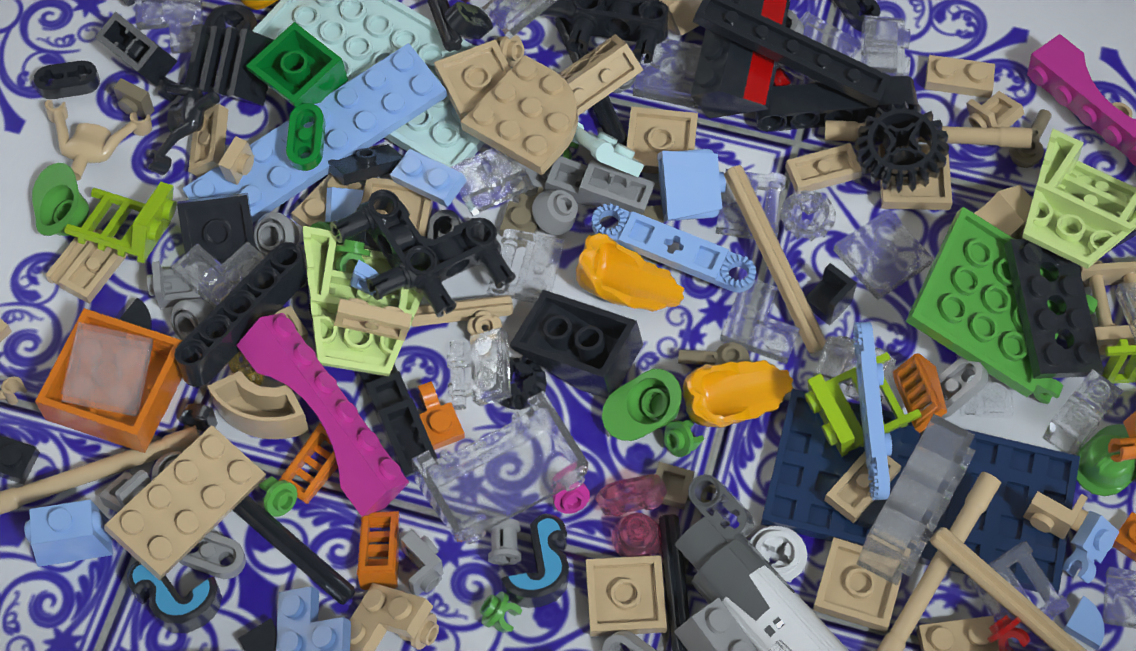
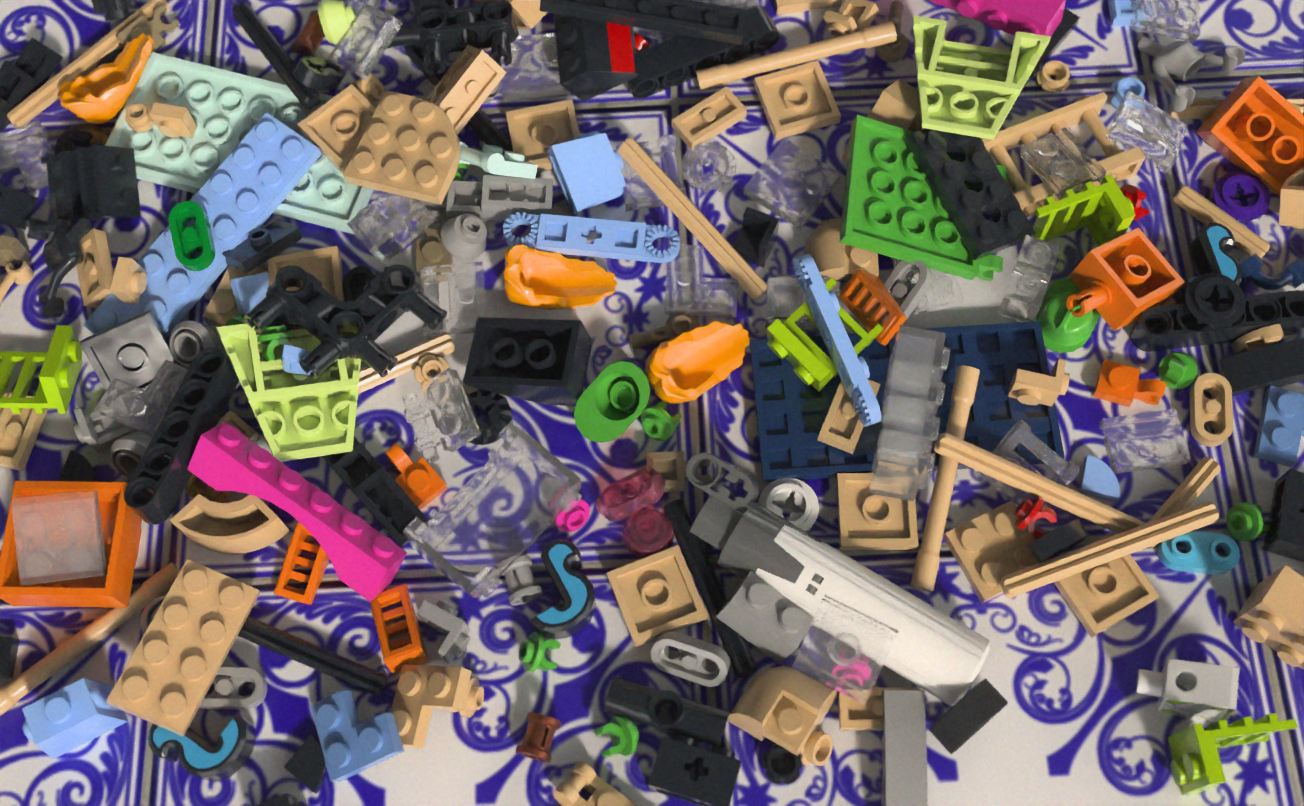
camera: 15 degrees left, 5 degrees up
light grey bracket [99,470,151,513] -> none
black tile [179,403,218,432] -> none
green slope [246,22,348,107] -> none
bright green plate [259,476,297,517] -> none
tan plate [334,298,412,341] -> none
light blue plate [390,148,467,208] -> none
black gear [855,101,949,193] -> none
light blue plate [1063,511,1119,584] -> none
none -> tan plate [125,102,197,138]
none -> tan brick [804,217,879,287]

